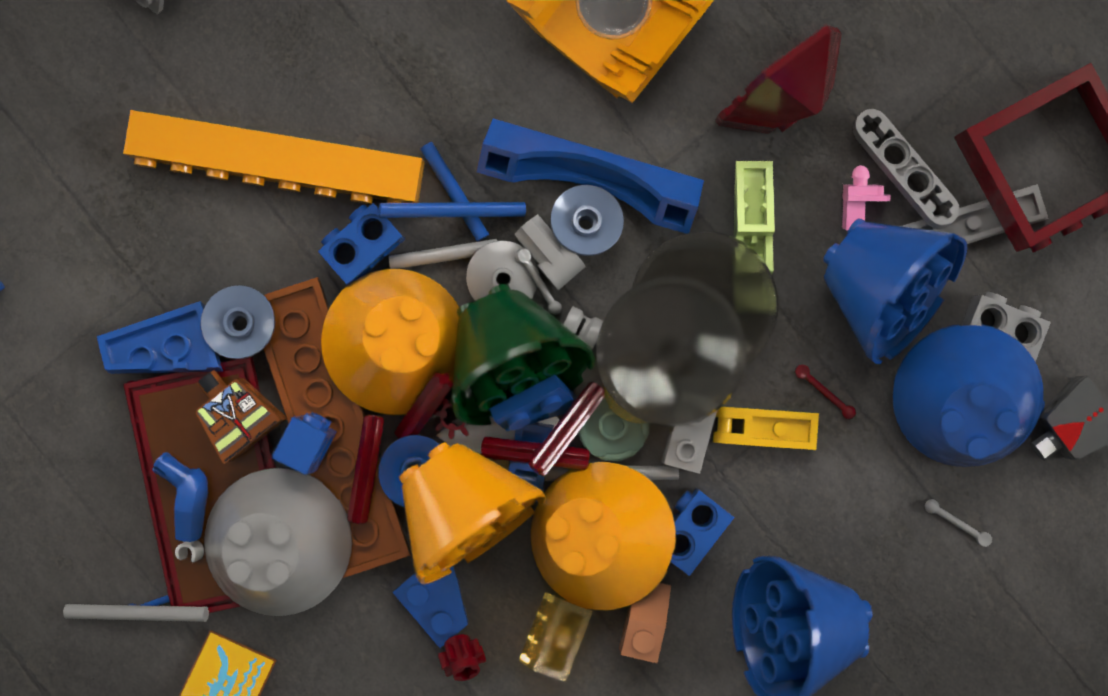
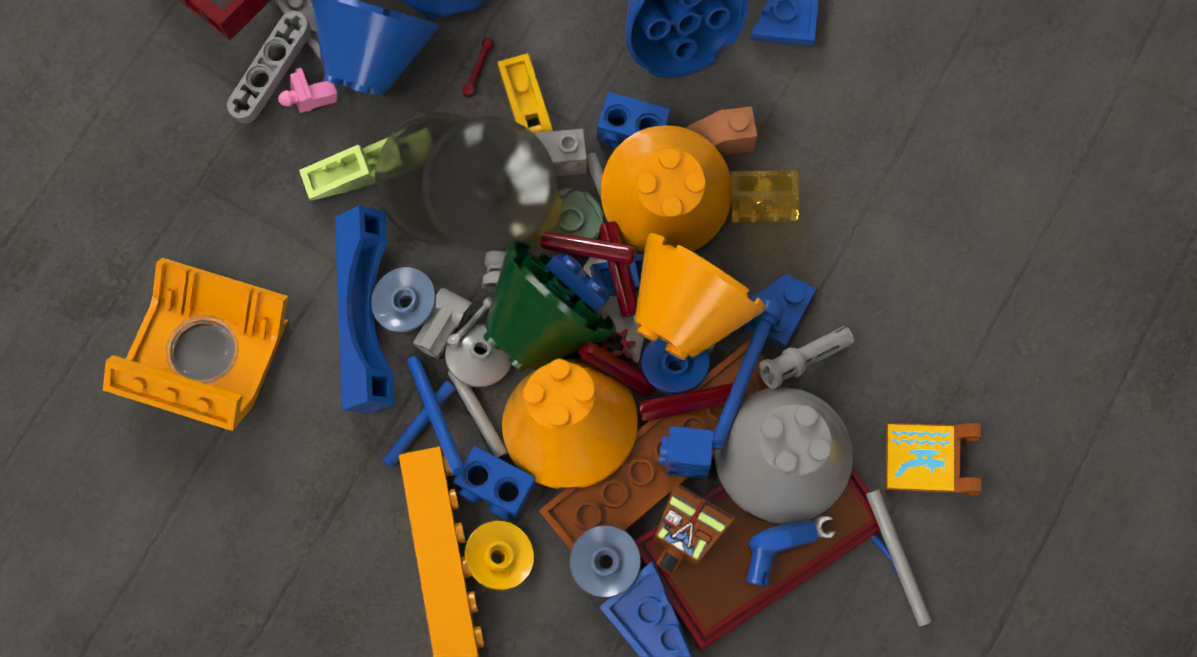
camera: 110 degrees left, 15 degrees down
dark red gear [438,634,486,681] -> none
dark red wedge [715,25,842,134] -> none
none -> yellow dish [465,521,534,590]
none -> blue piece [712,299,785,450]
none -> light grey pin [759,326,854,389]

